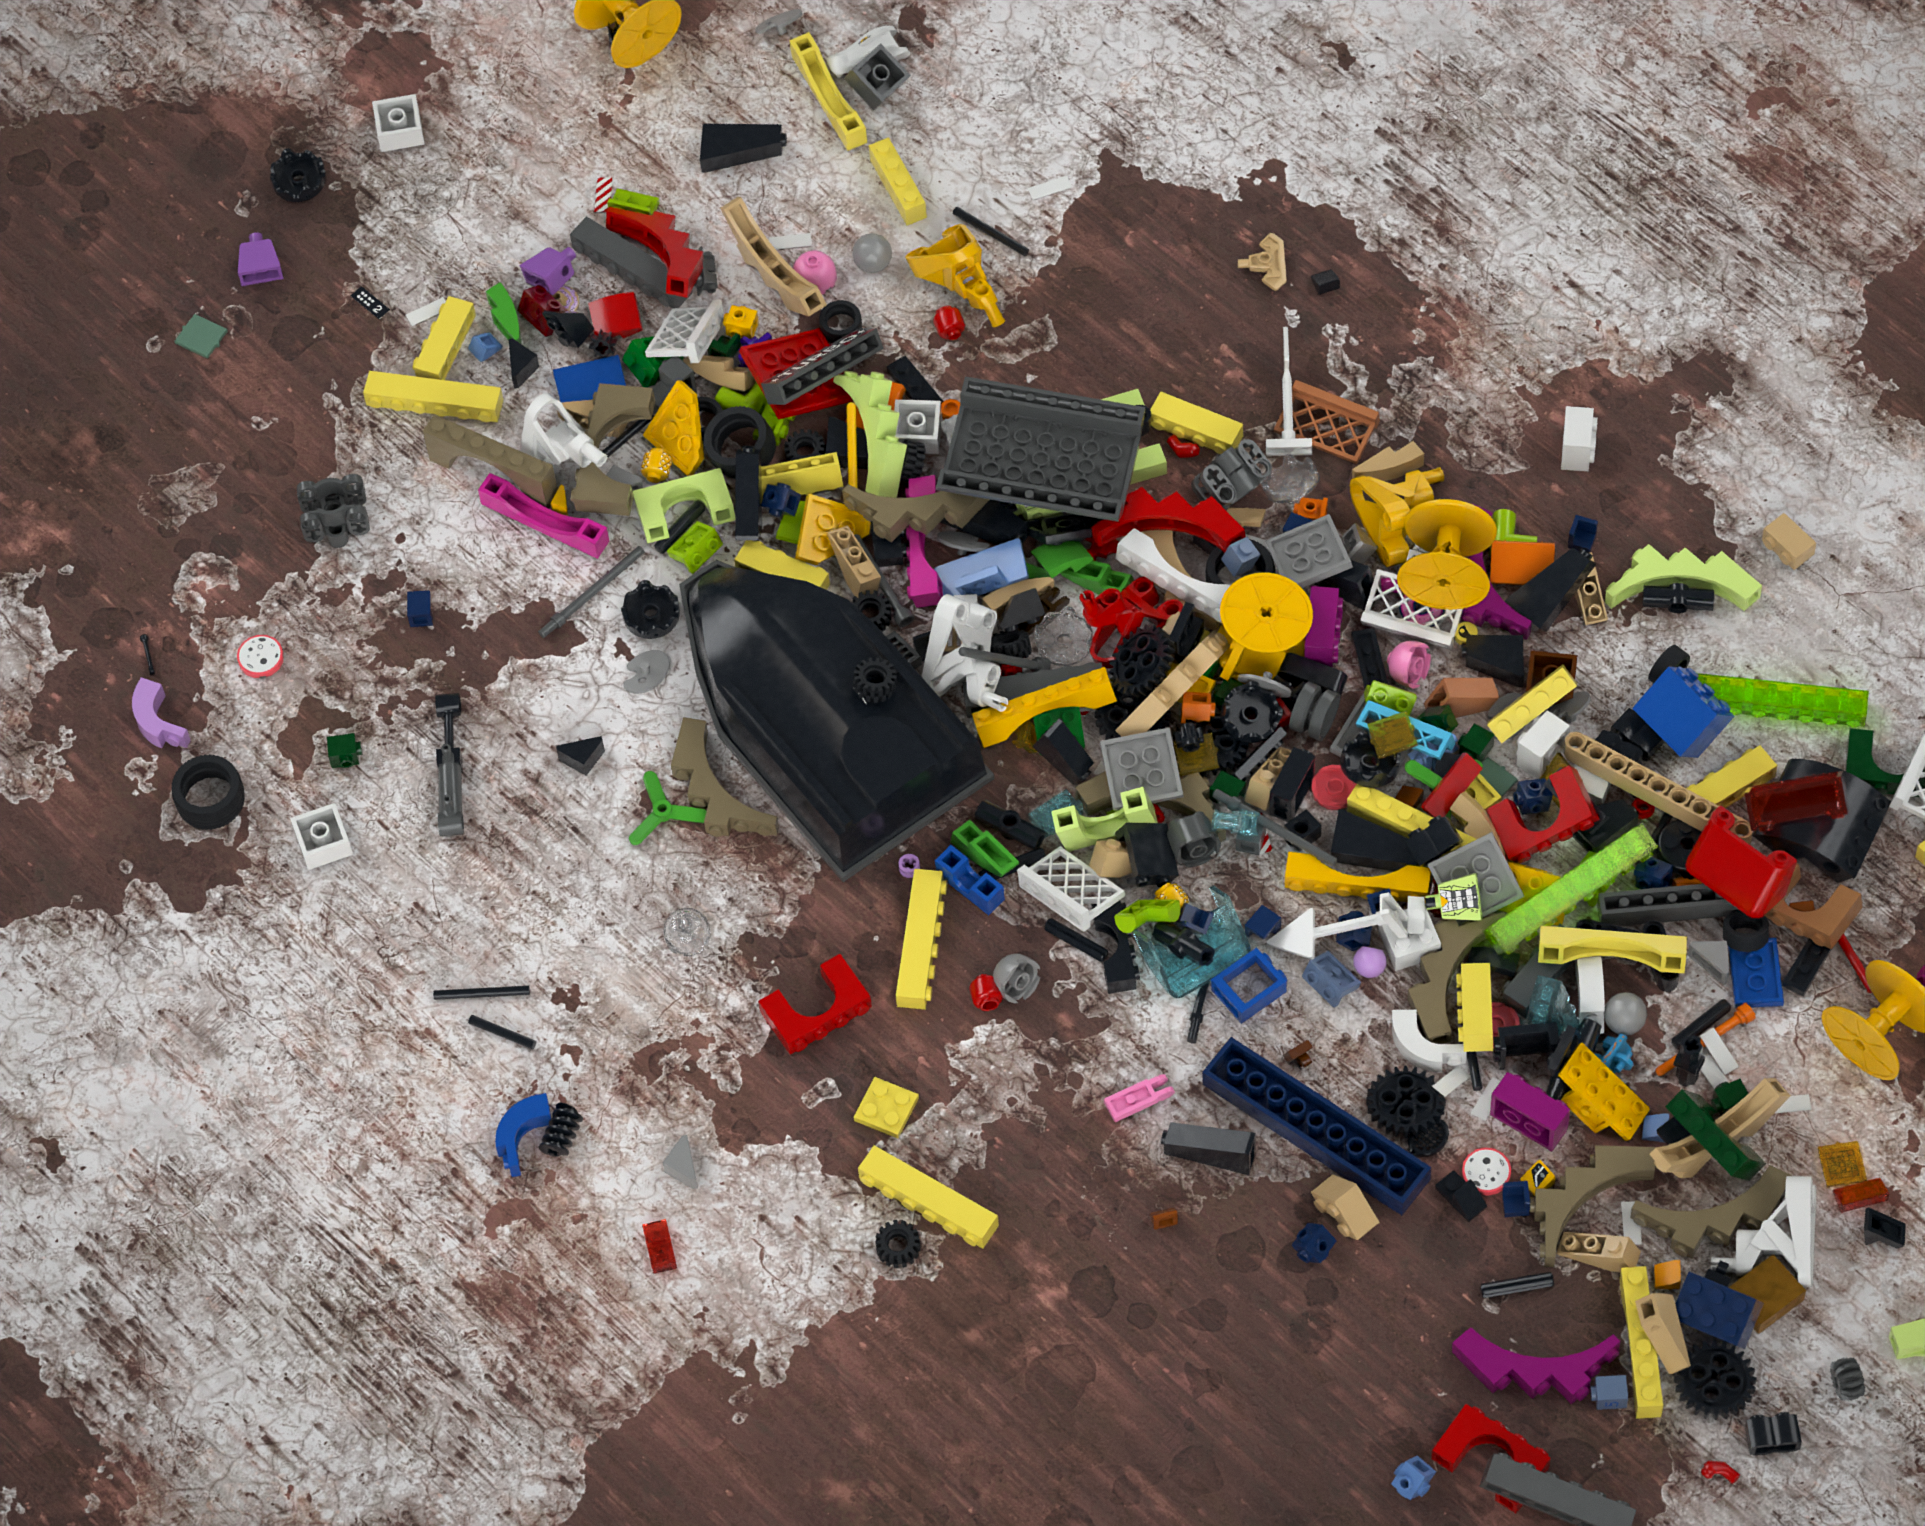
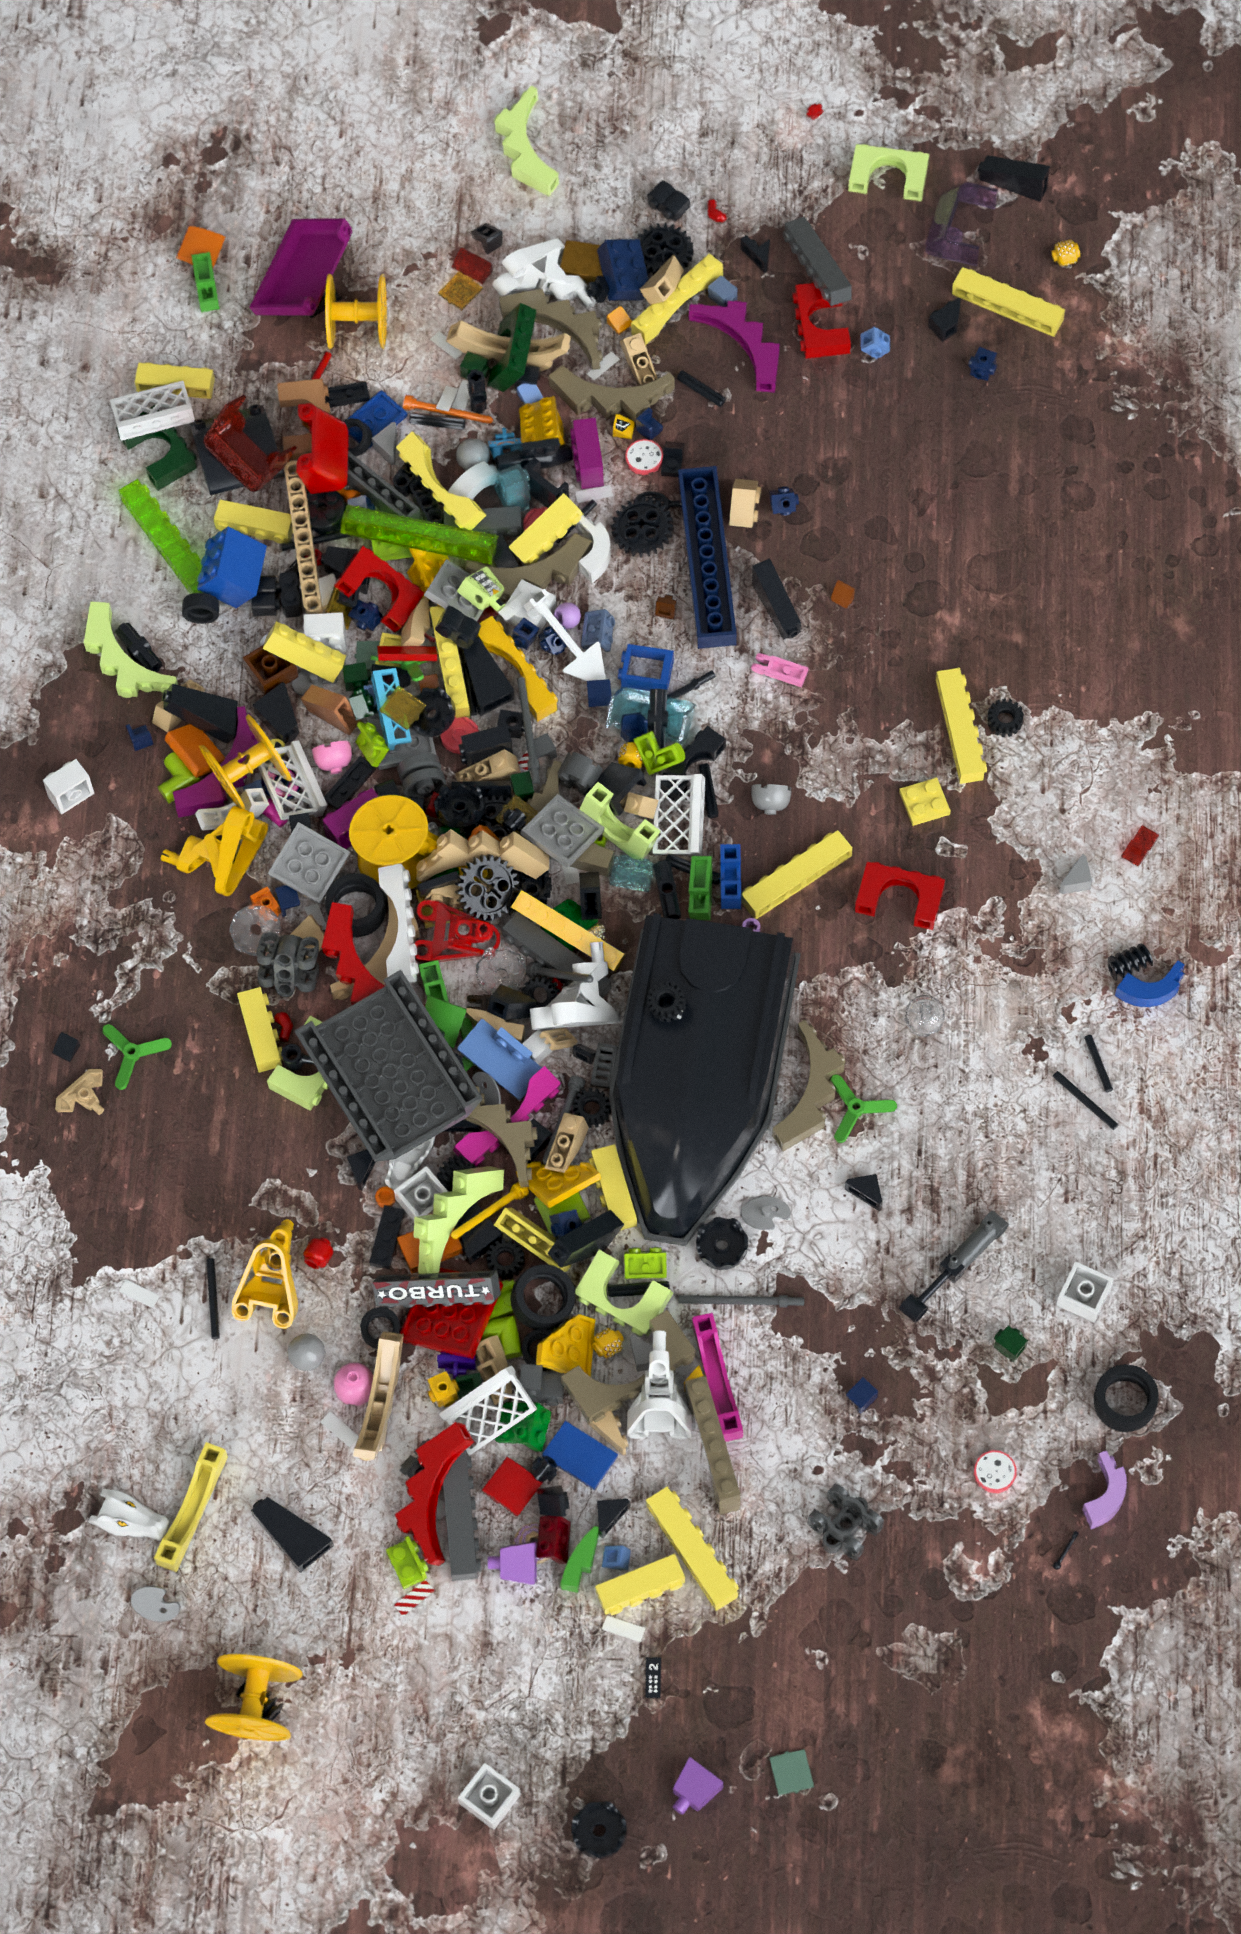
camera: 135 degrees left, 5 degrees up
dark grey brick [844,43,911,111] -> none
light yellow brick [869,137,927,226] -> none
red head [969,974,1003,1011] -> none
clear light blue connector [1212,809,1260,837] -> none
sand blue brick [1221,536,1261,577] -> none
light grey piece [1237,671,1292,698] -> none
white piece [1266,327,1312,456] -> none
nougat fence [1274,380,1380,464] -> none
light grey slope [1341,523,1378,564] -> none
tan slope [1352,441,1424,481] -> none
white sticker [1432,1066,1471,1097] -> none
tan brick [1762,513,1816,570] -> none
dark grey gear [1830,1358,1866,1401] -> none
none -> bright green piece [102,1024,172,1090]
none -> black slope [741,235,770,273]

